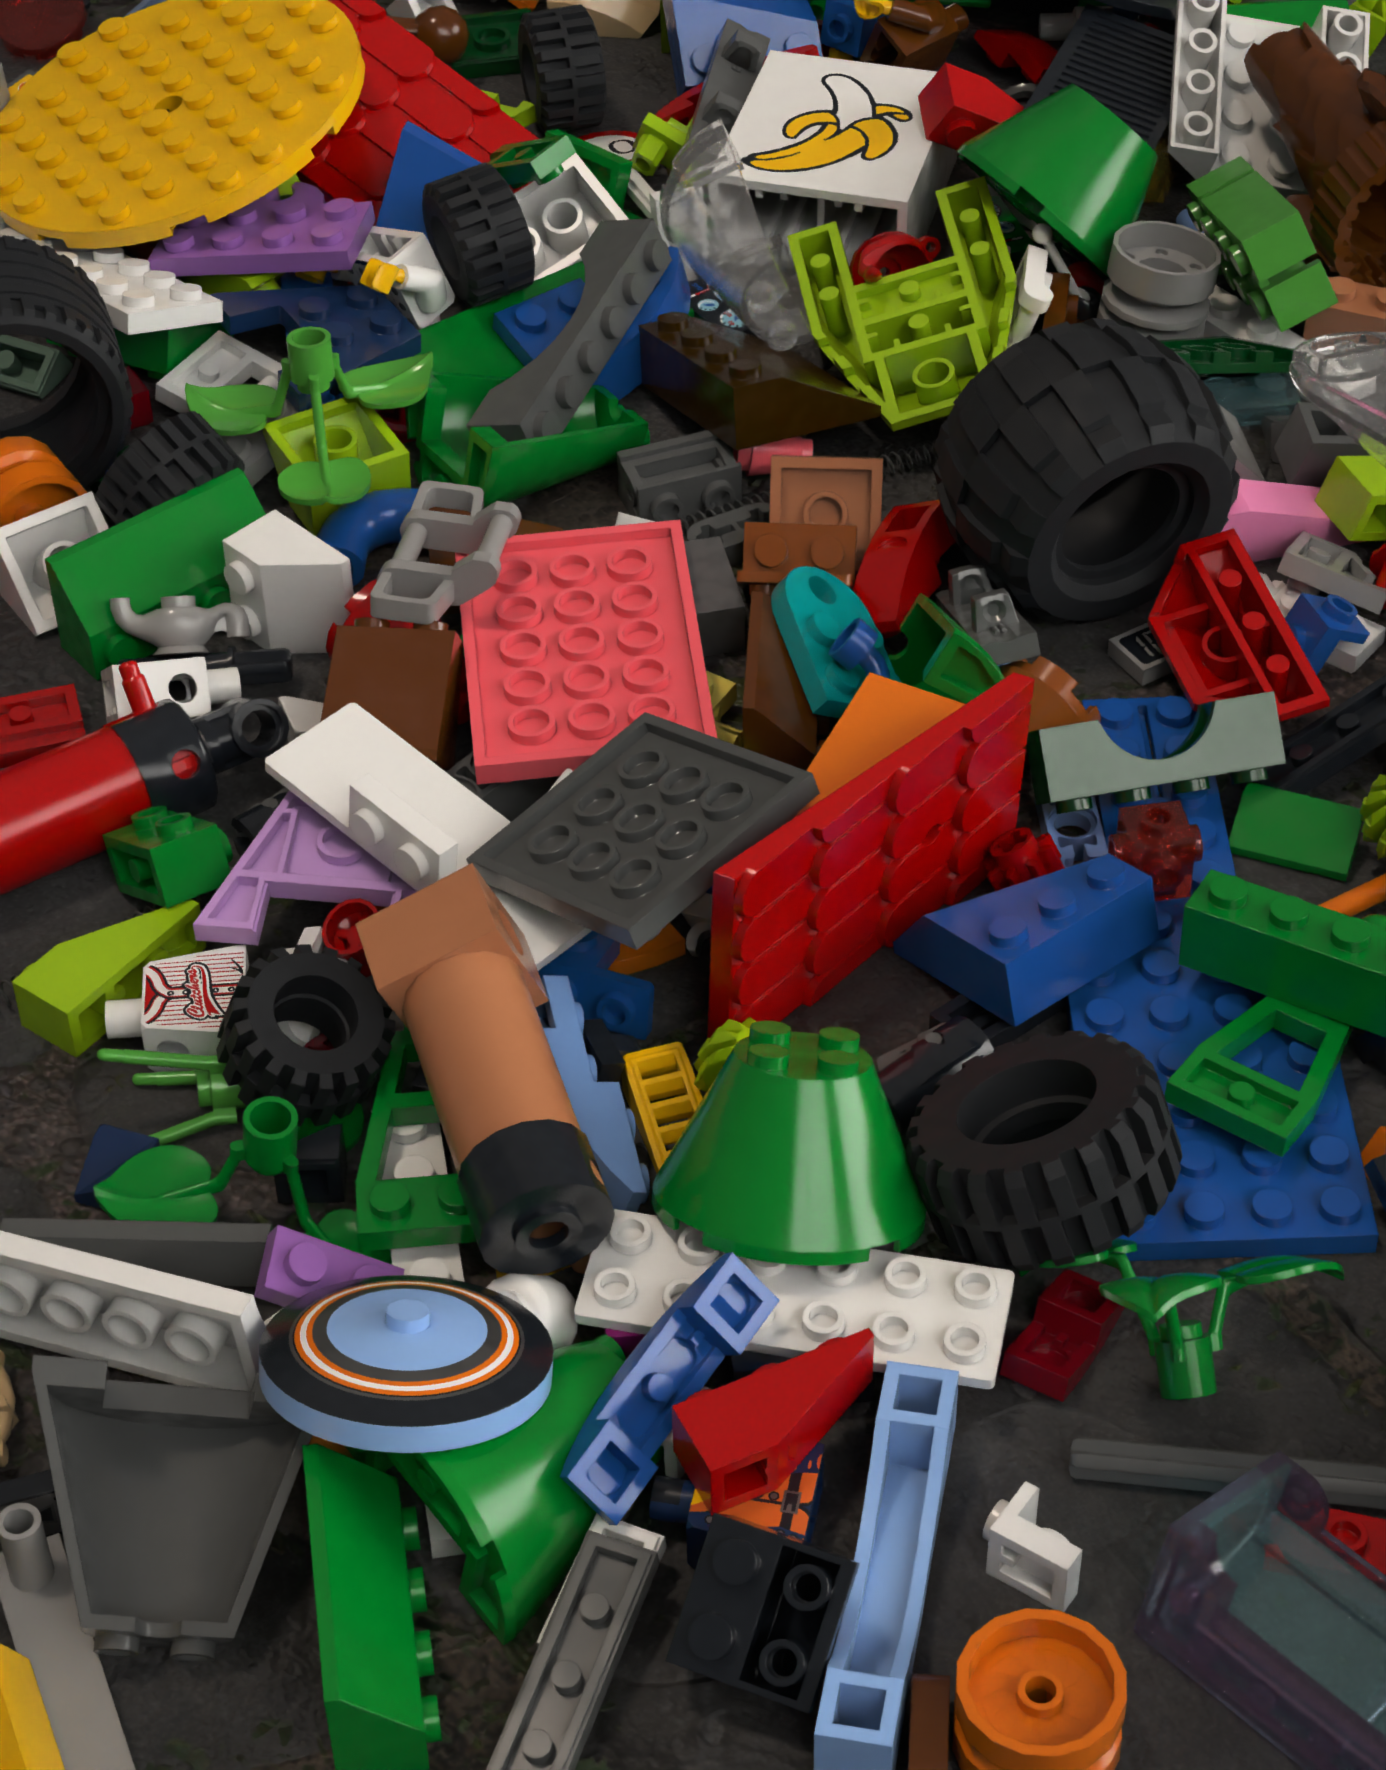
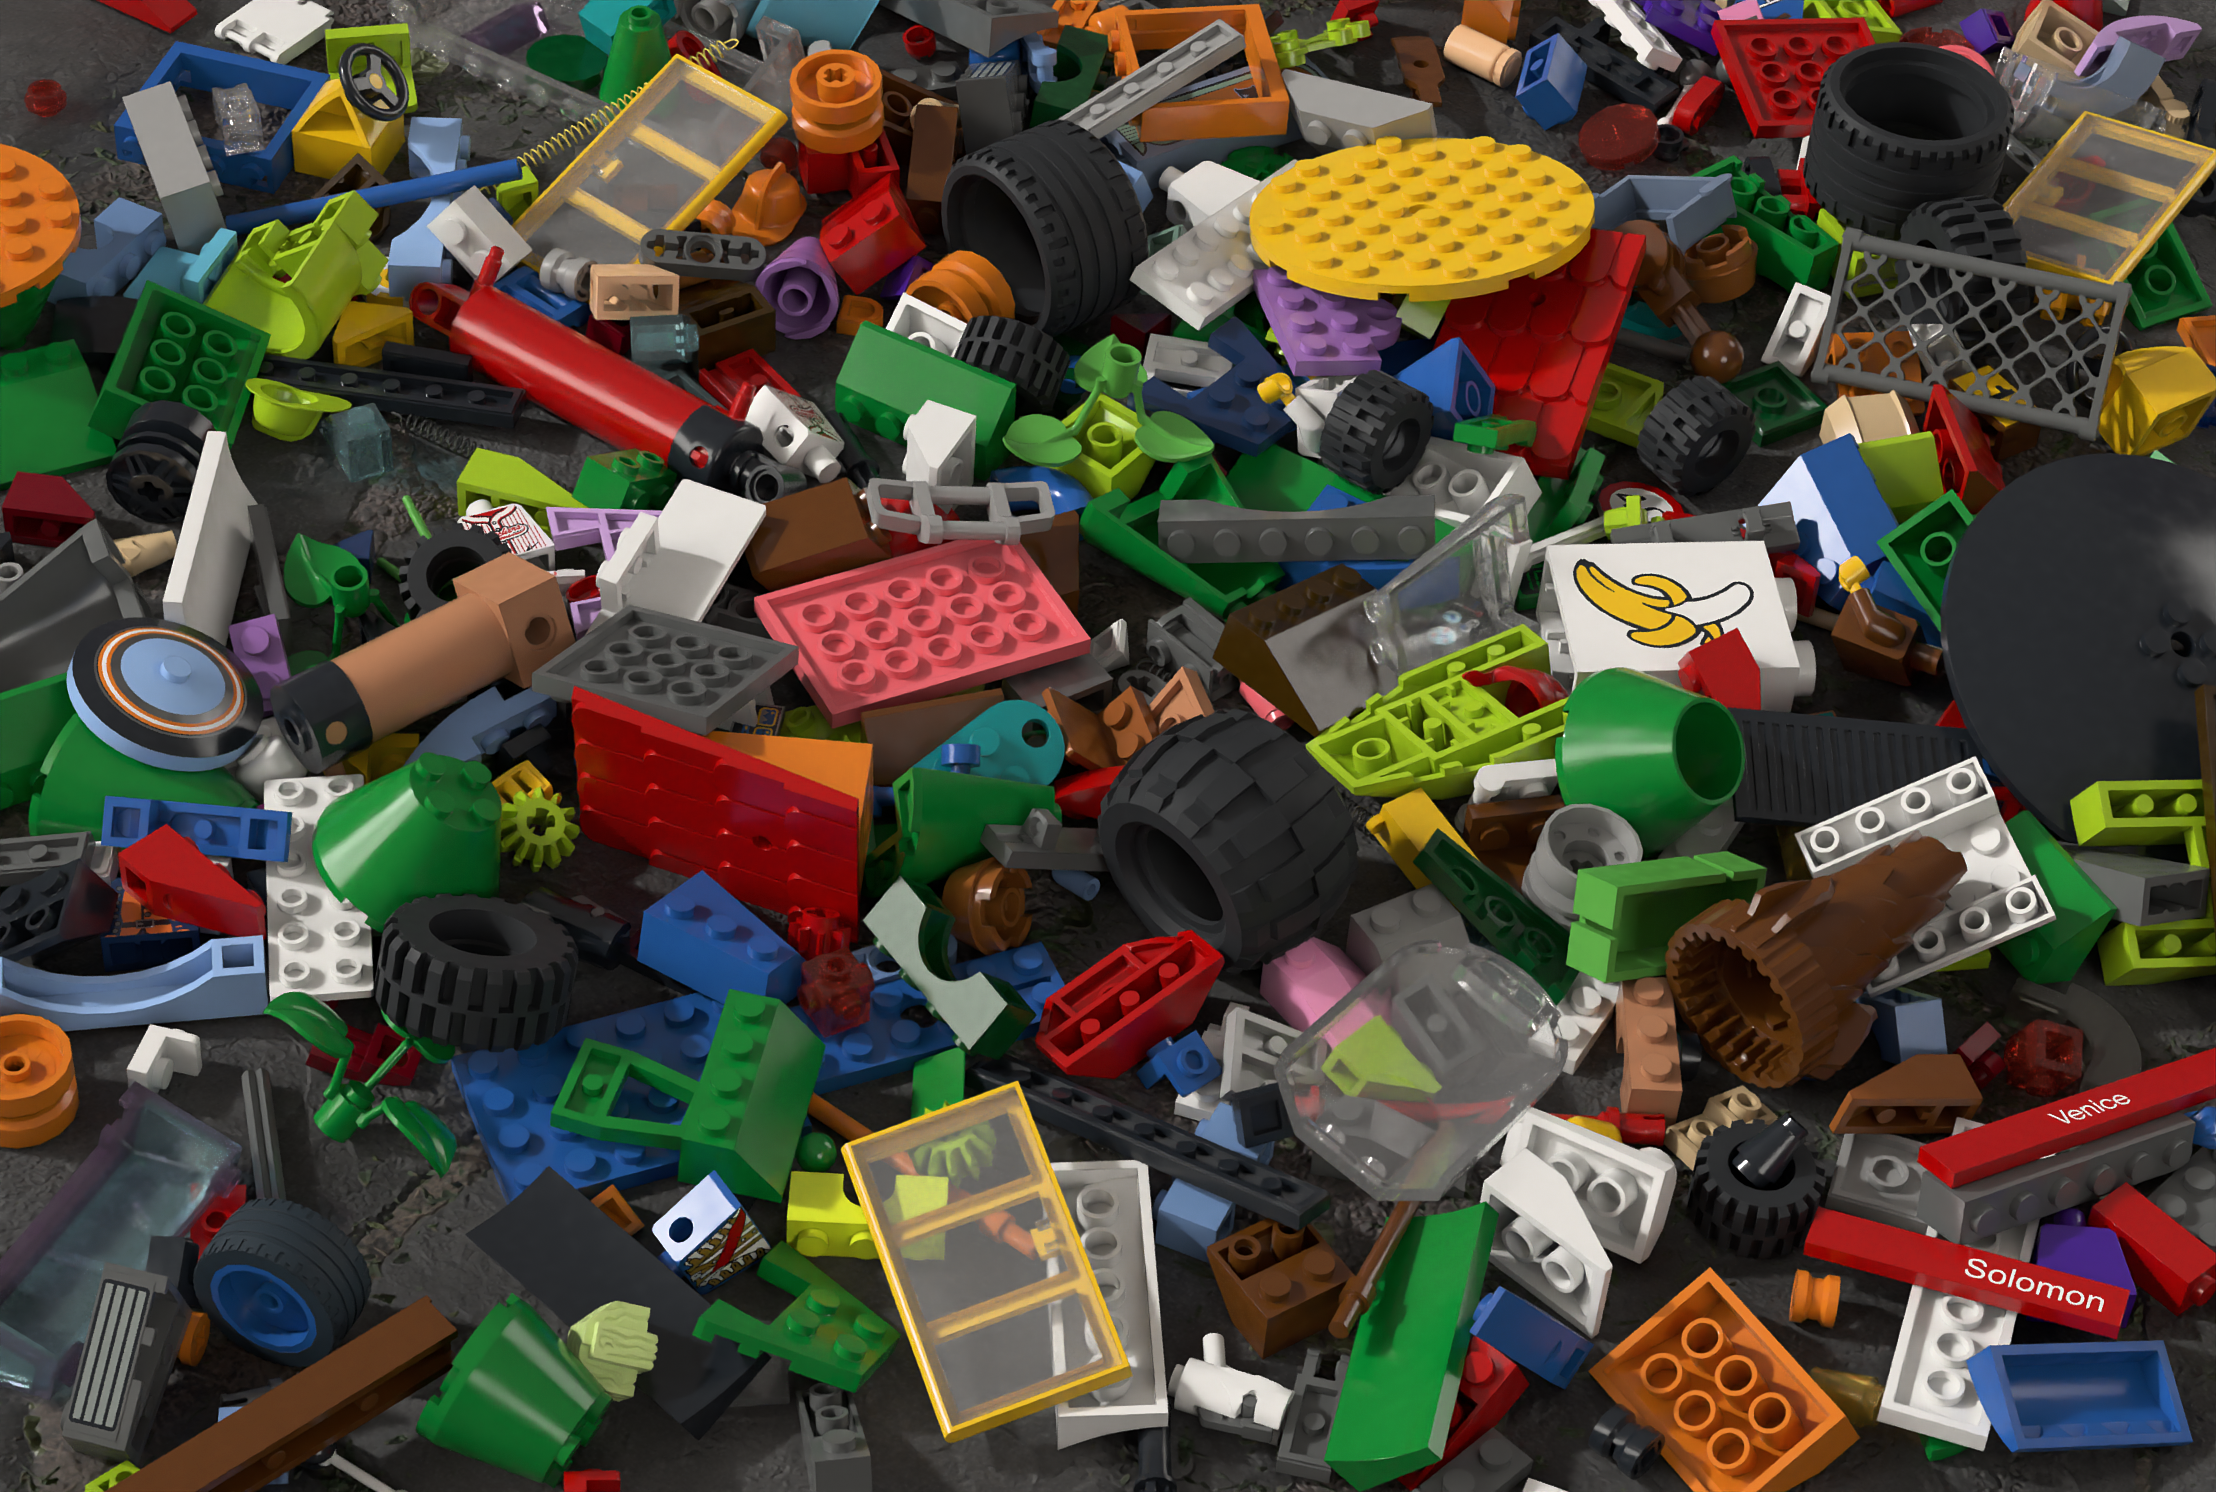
camera: 65 degrees right, 0 degrees up
light grey piece [110,596,250,657] -> none

